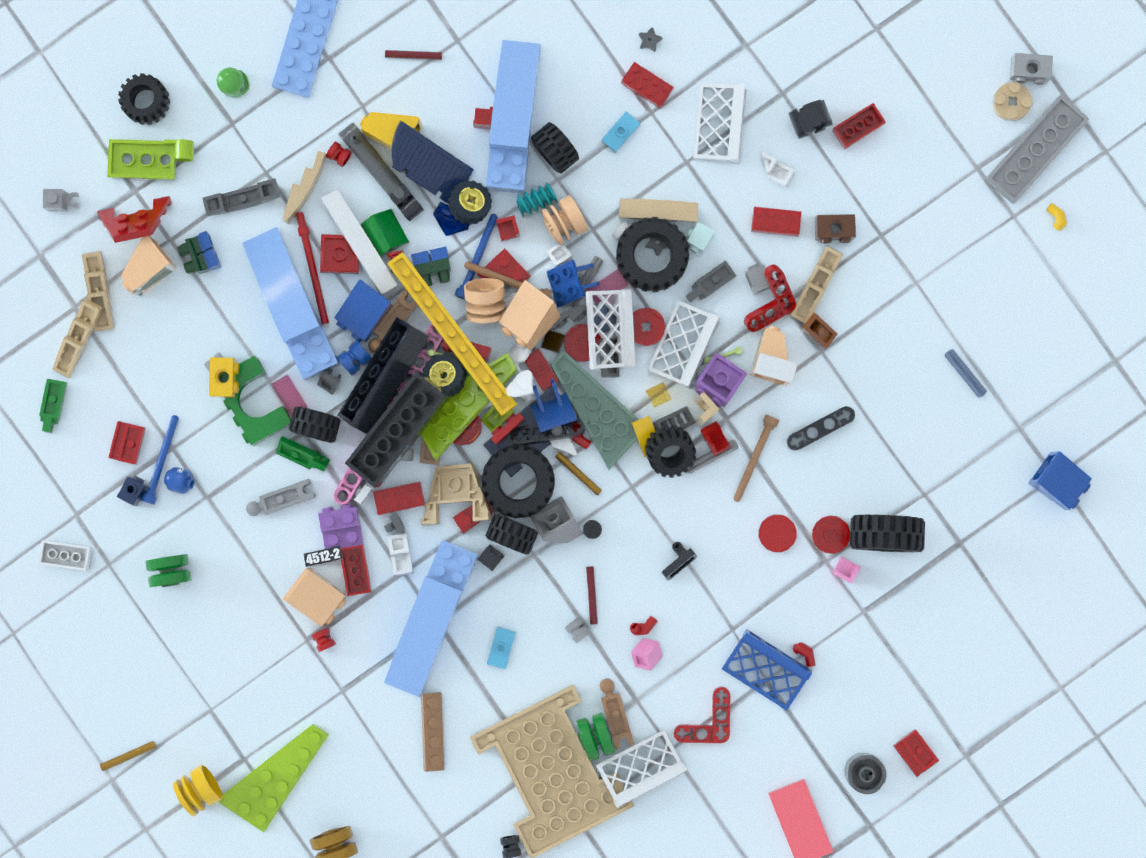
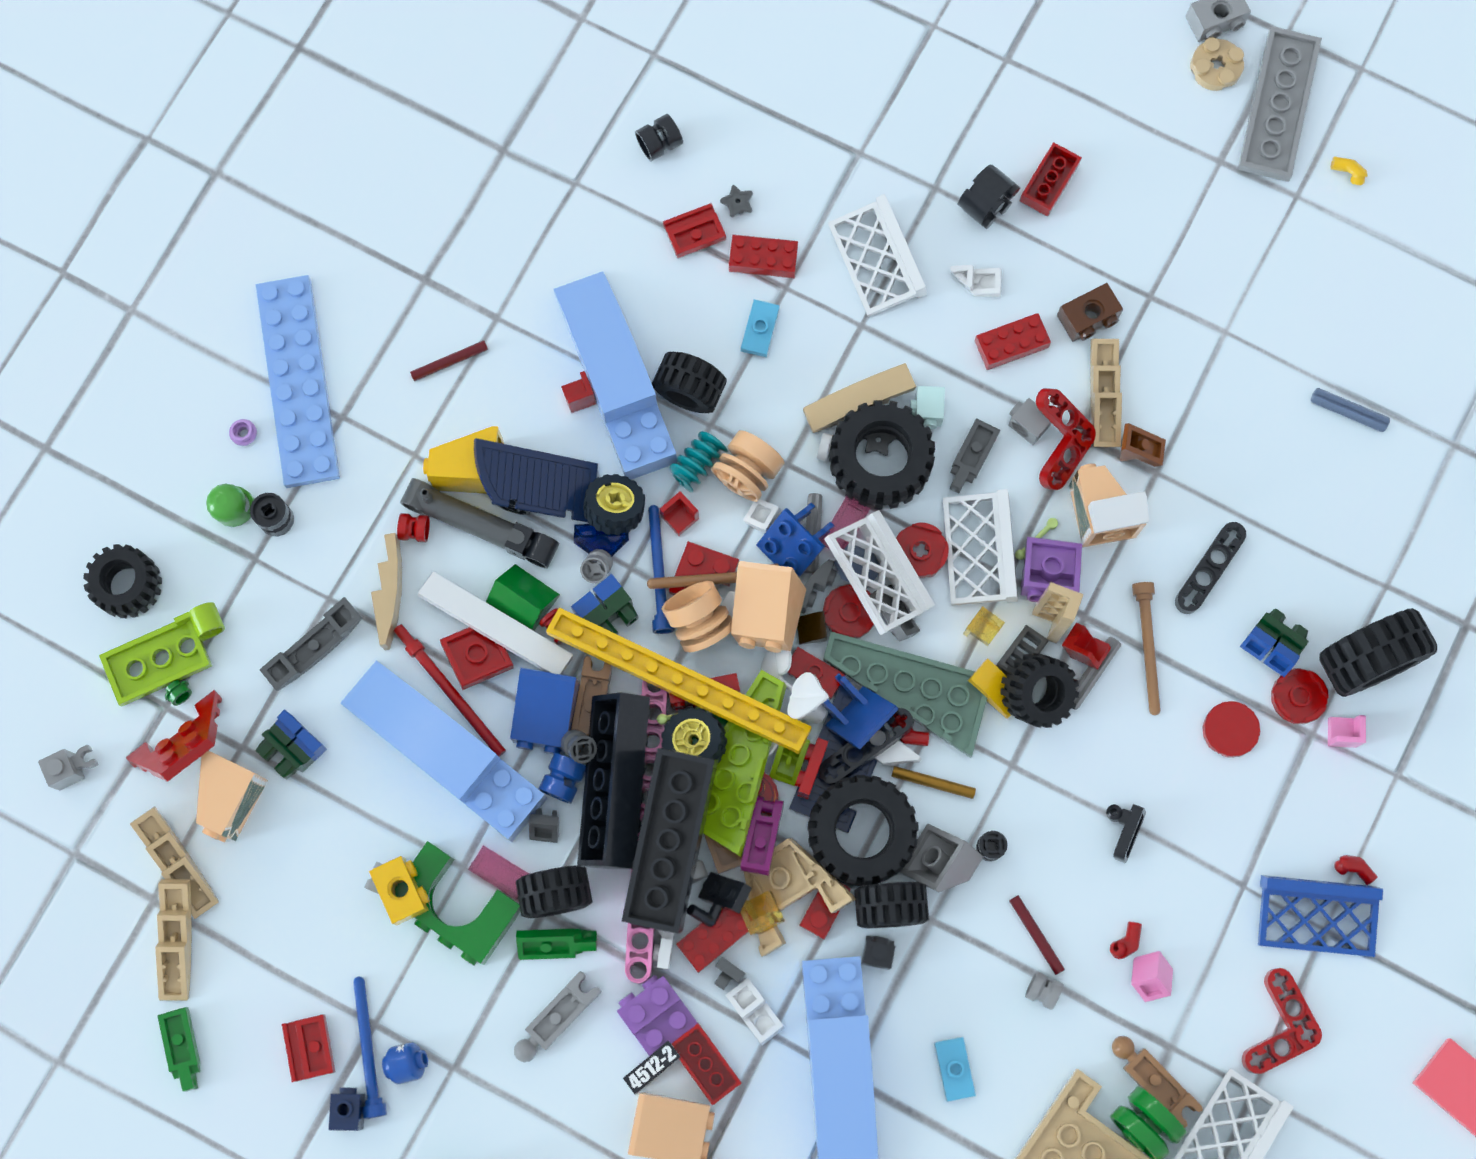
camera: 25 degrees left, 10 degrees down
none -> green plate [165,680,192,706]
none -> lavender plate [229,419,257,446]
none -> black wheel [250,493,294,537]
none -> dark grey wheel [561,729,597,763]
none -> light grey wheel [580,549,613,583]
none -> red plate [663,203,726,259]
none -> black plate [687,872,752,927]
none -> magenta plate [740,796,784,876]
none -> clear yellow panel [740,891,785,935]
none -> hips [1240,609,1309,677]

